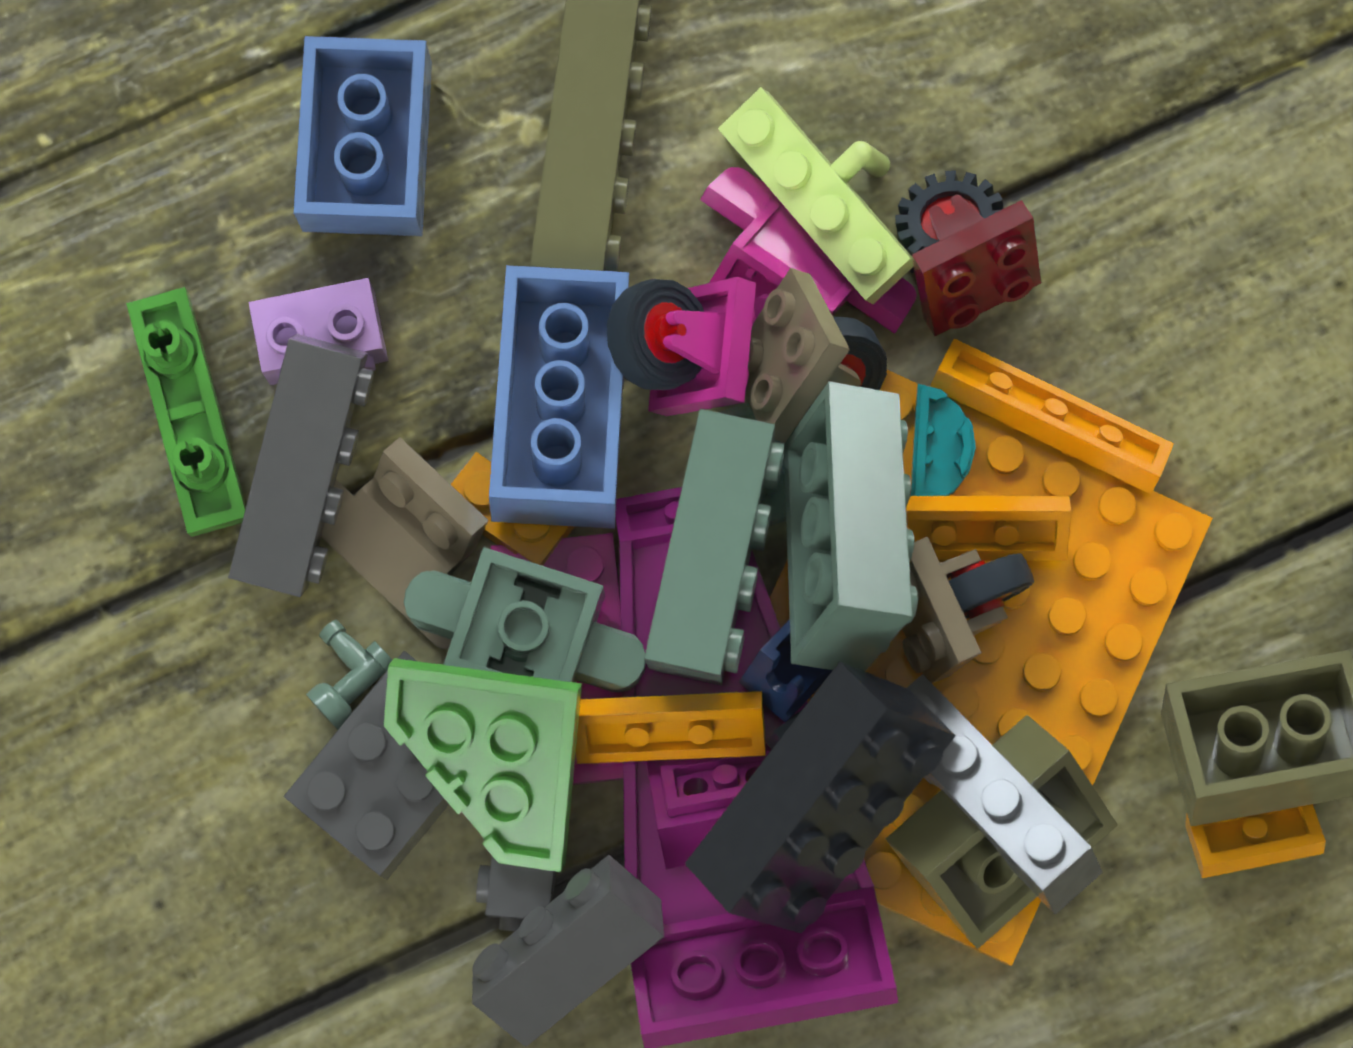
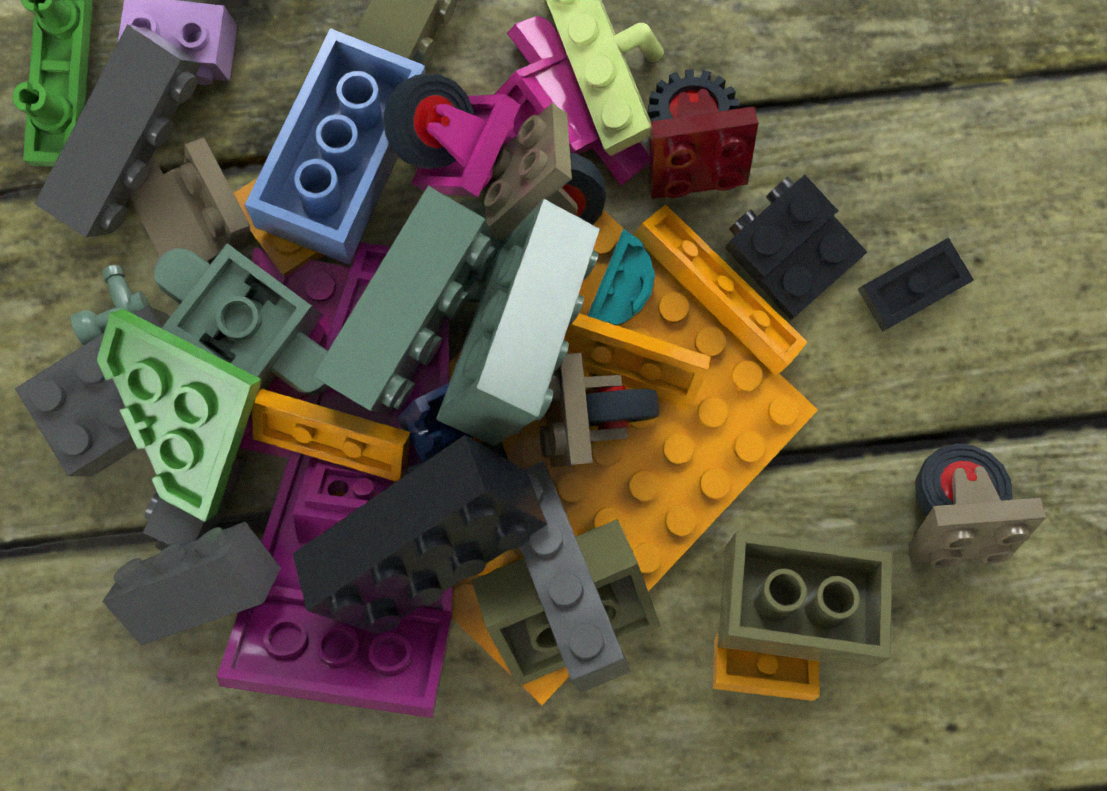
camera: 15 degrees right, 5 degrees up
none -> black plate [725,174,867,320]
none -> black plate [858,237,974,331]

